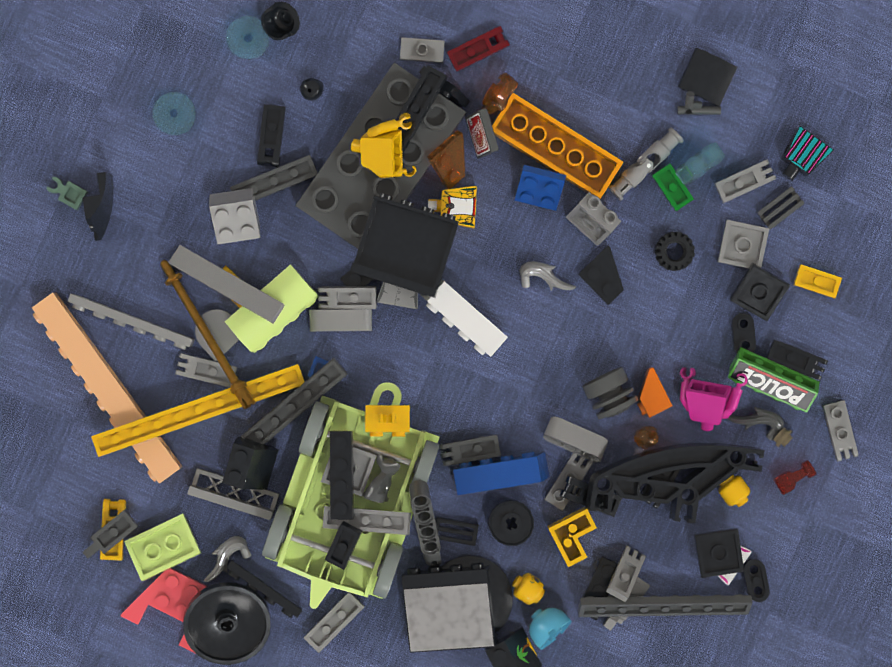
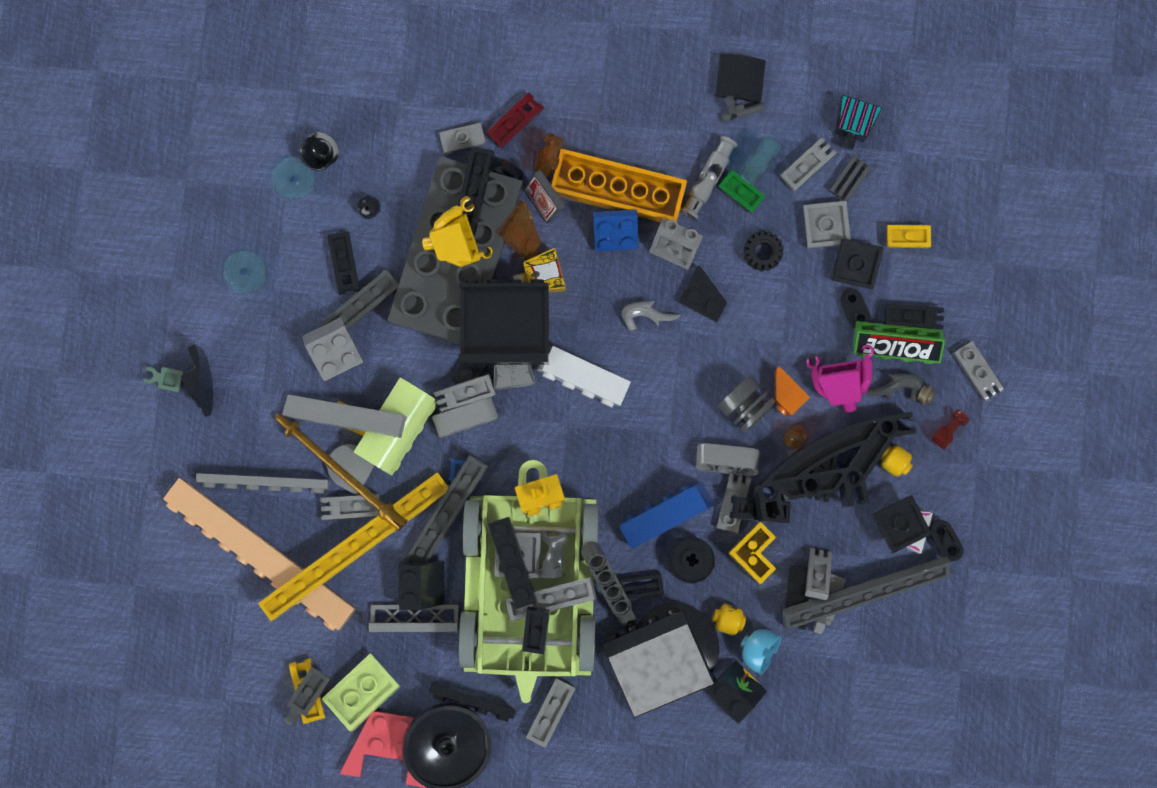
camera: 20 degrees left, 5 degrees down
light grey piece [203,536,251,582] -> none
dark grey hinge [440,434,501,466] -> none

